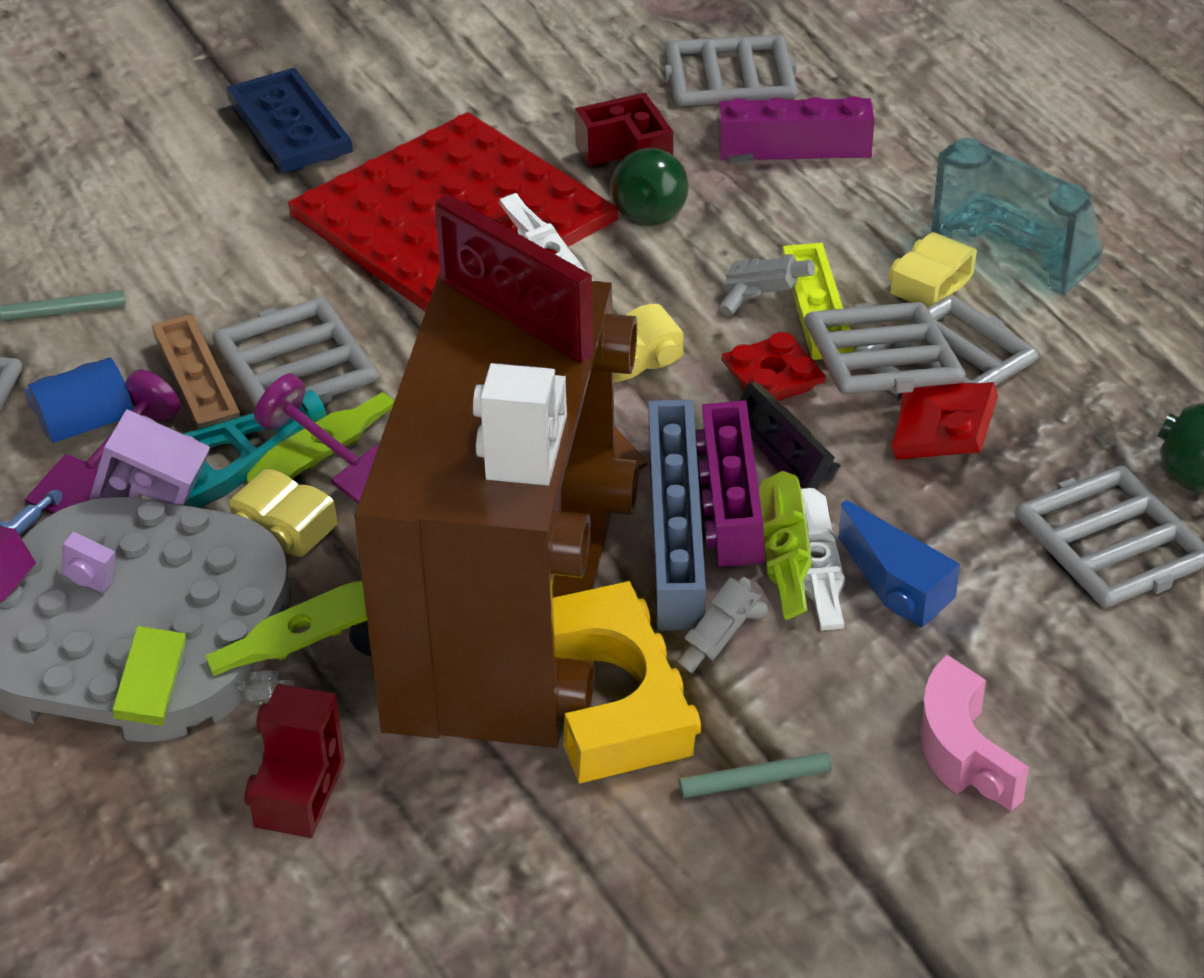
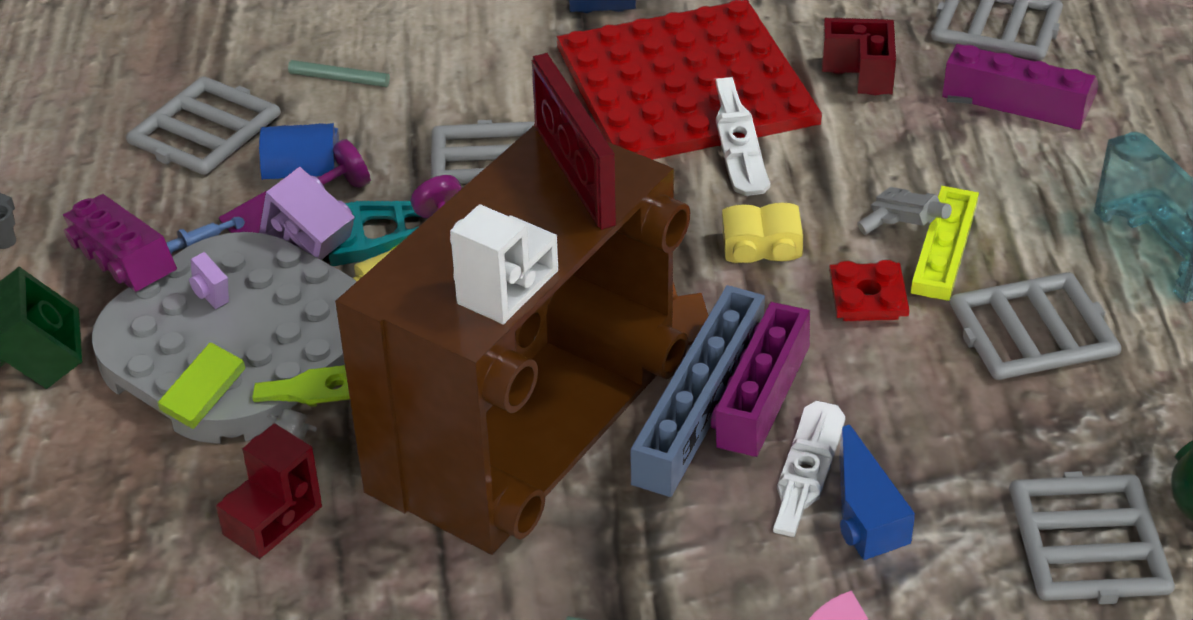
camera: 25 degrees right, 0 degrees up
medium nougat plate [152,314,241,430] -> none
yellow arch [553,581,701,784] -> none
dark green brick [611,148,689,226] -> none
light grey piece [677,577,768,673] -> none
black plate [739,382,841,490] -> none
lime piece [759,471,812,621] -> none
light grey bar [804,302,965,394] -> none
light yellow brick [889,232,977,307] -> none
red plate [891,382,998,460] -> none

